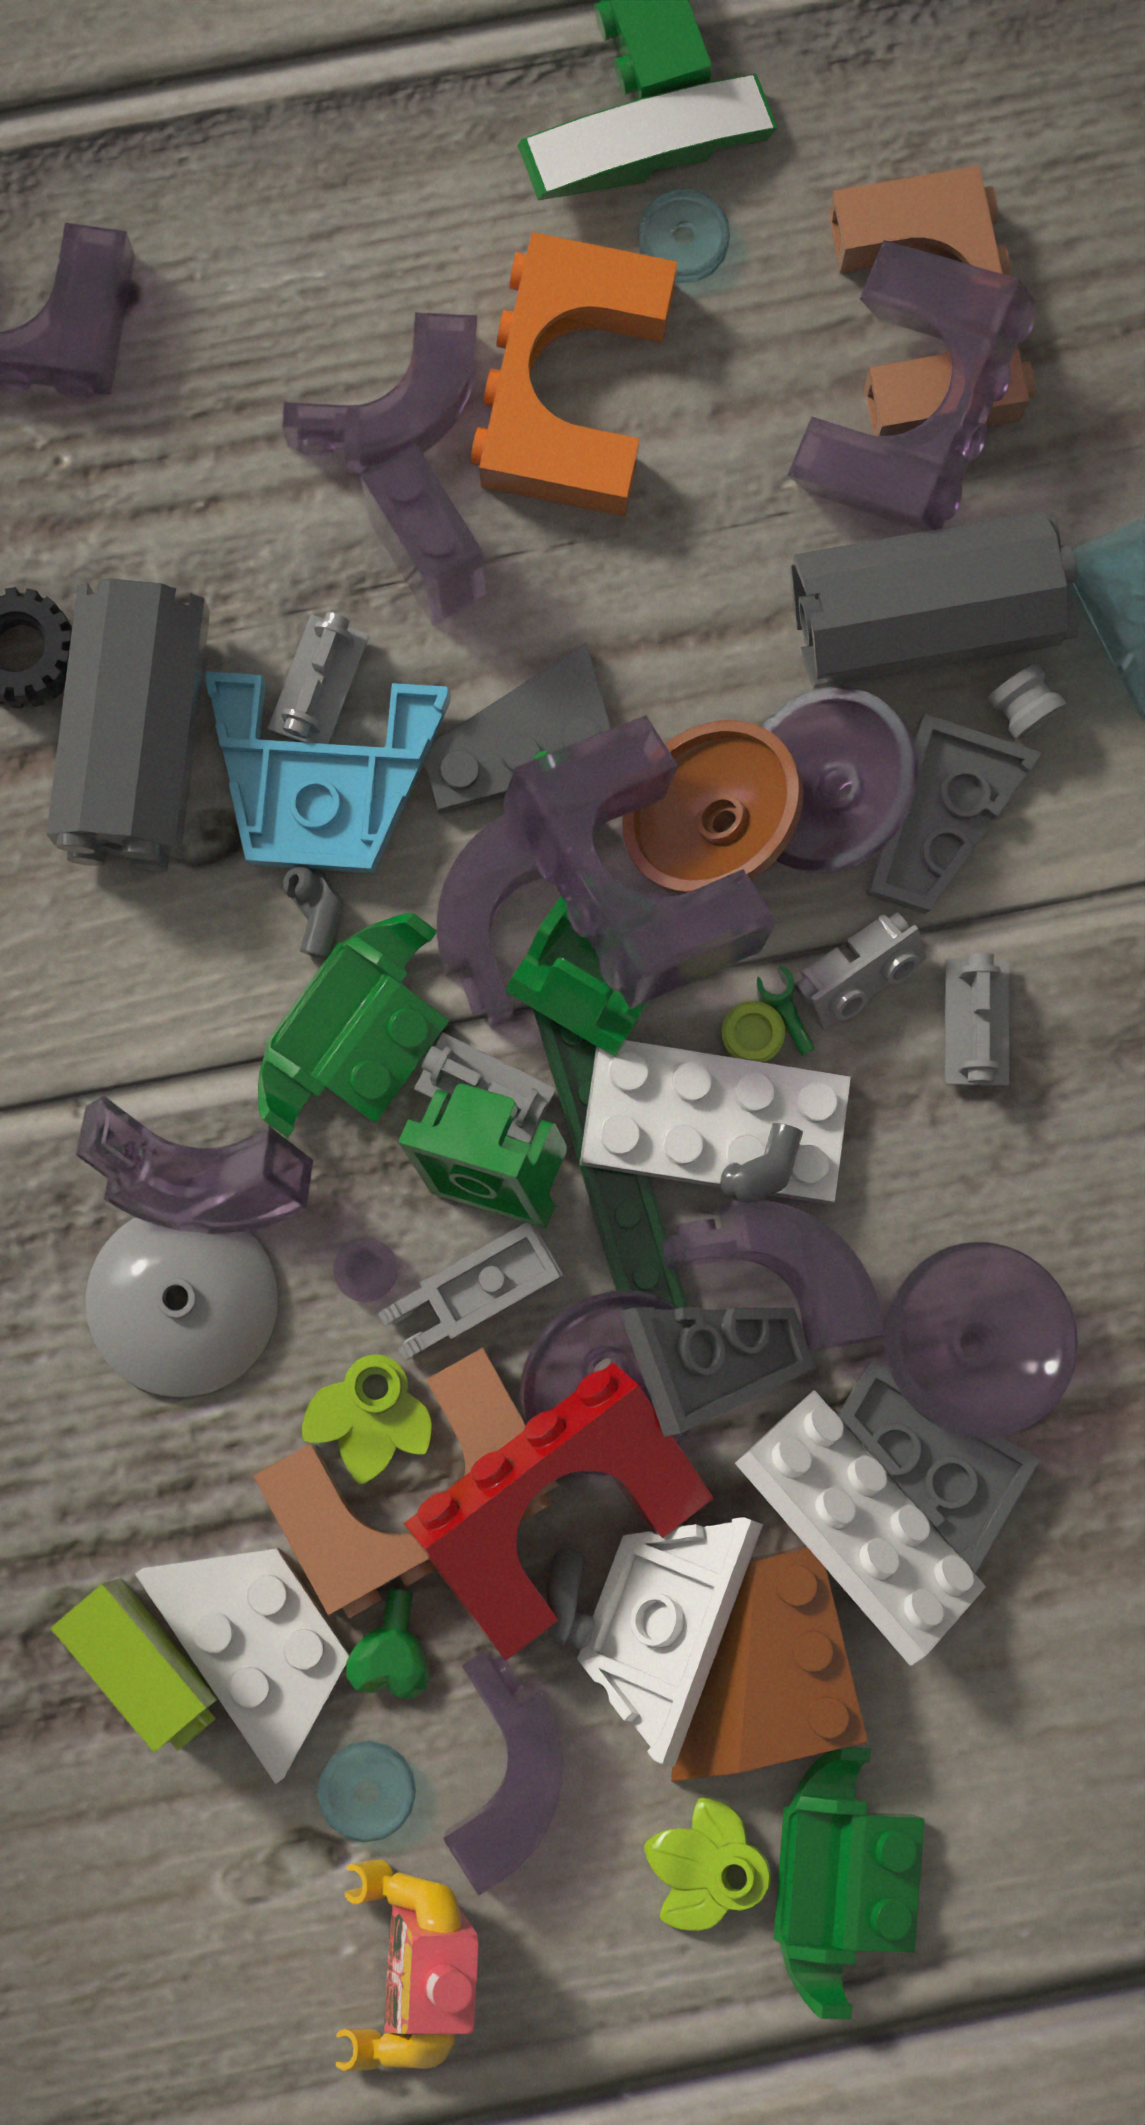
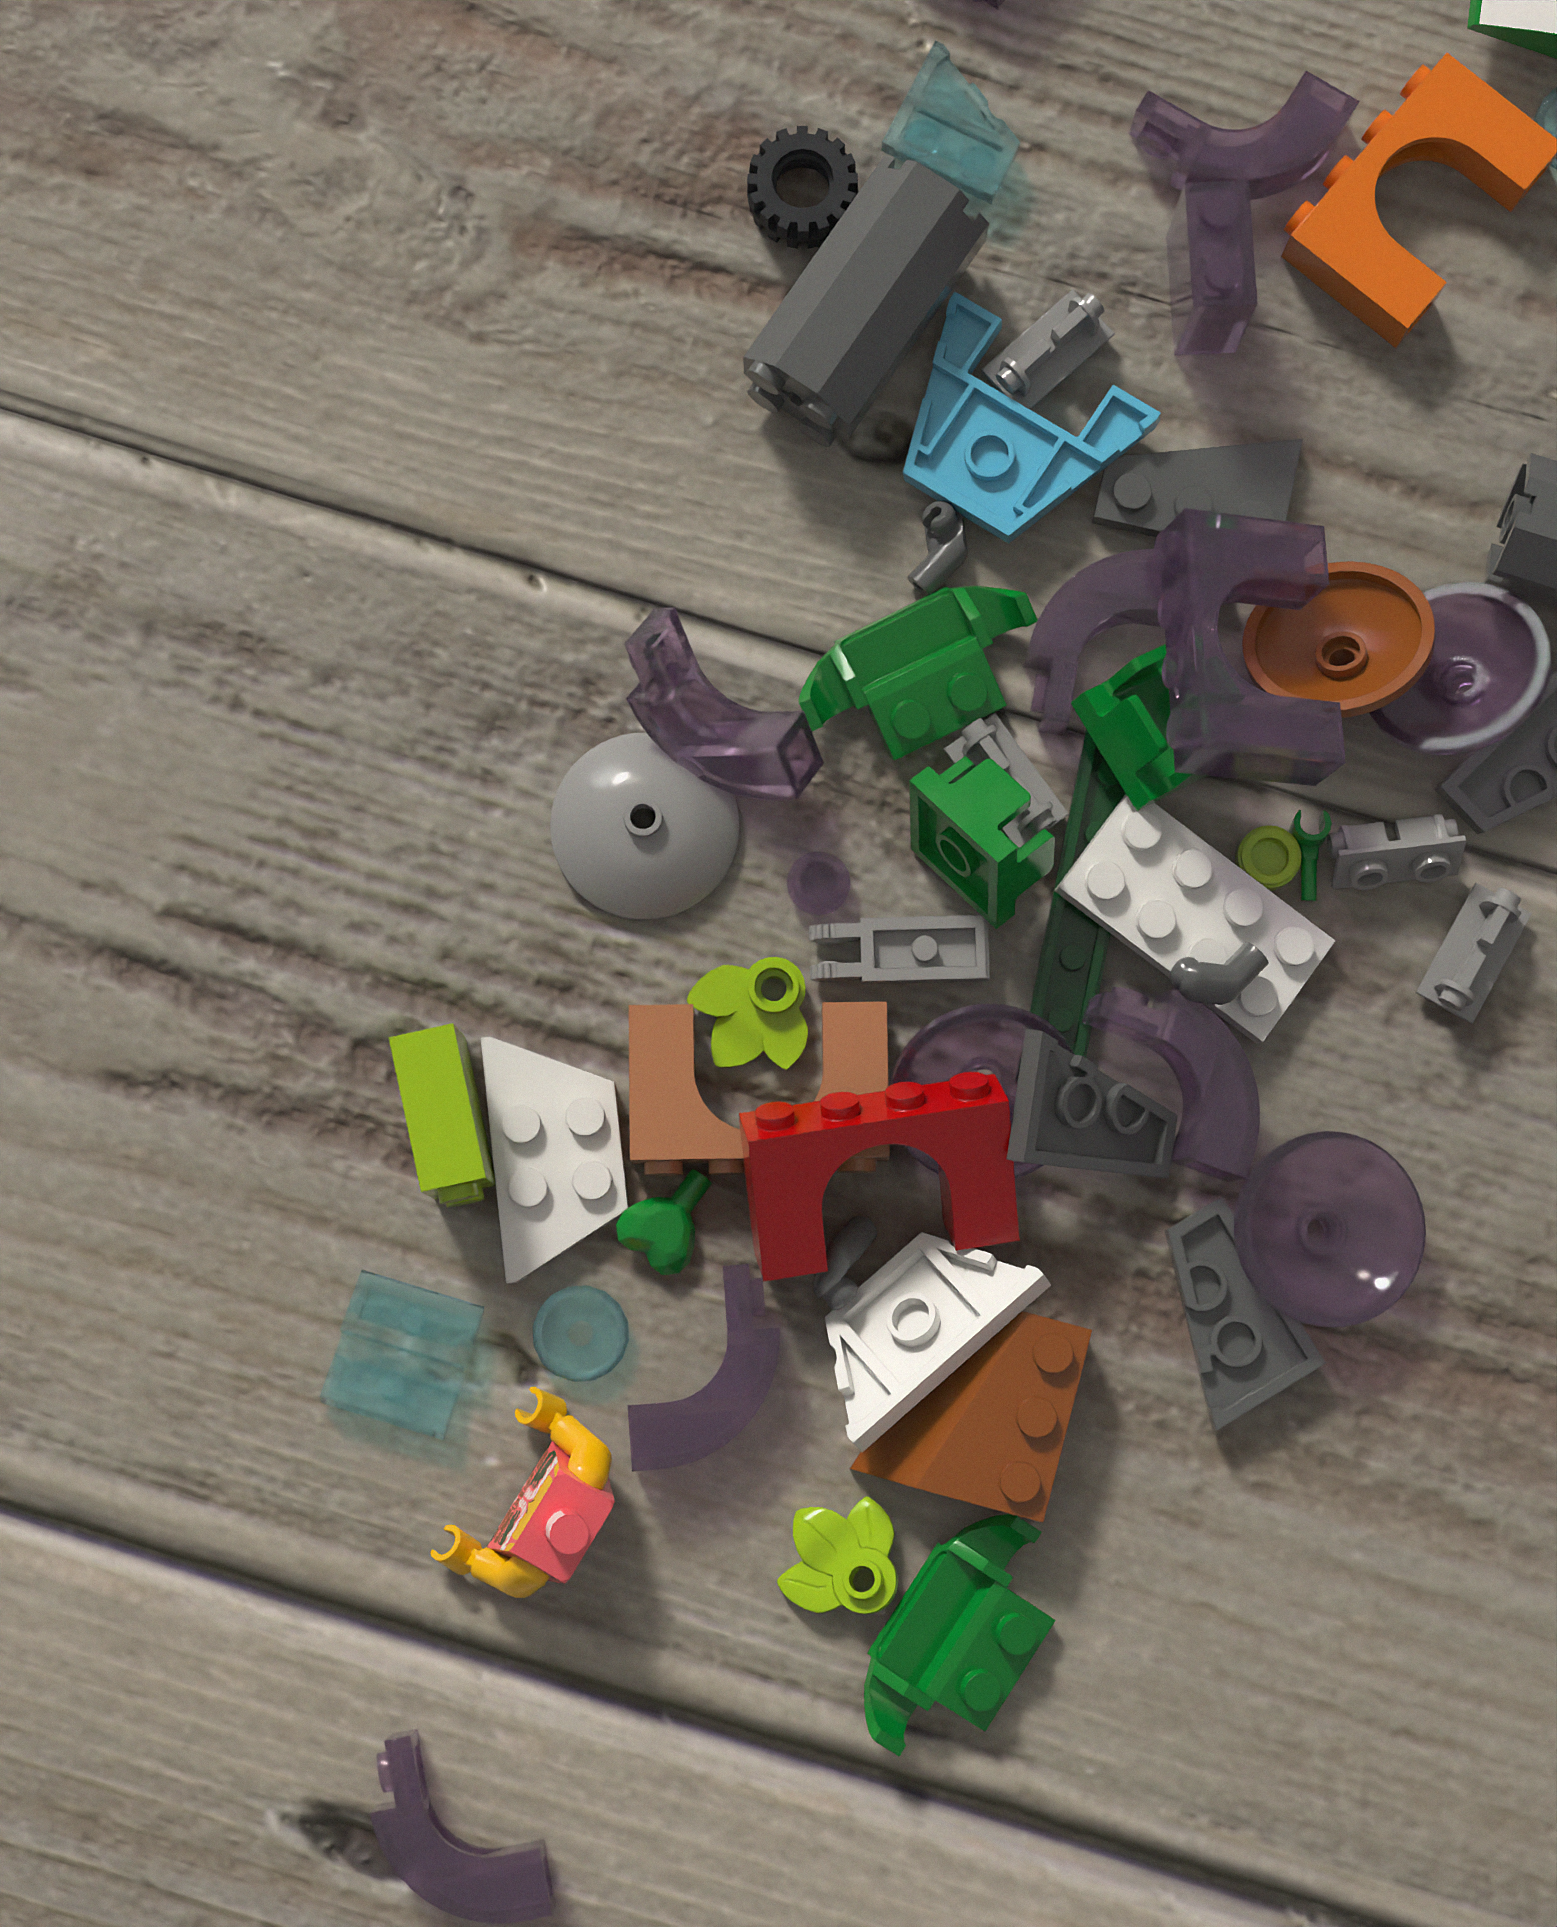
camera: 30 degrees right, 0 degrees up
white plate [735,1390,986,1666] -> none
none -> clear light blue slope [320,1270,485,1440]
none -> clear light blue wing [881,40,1020,204]

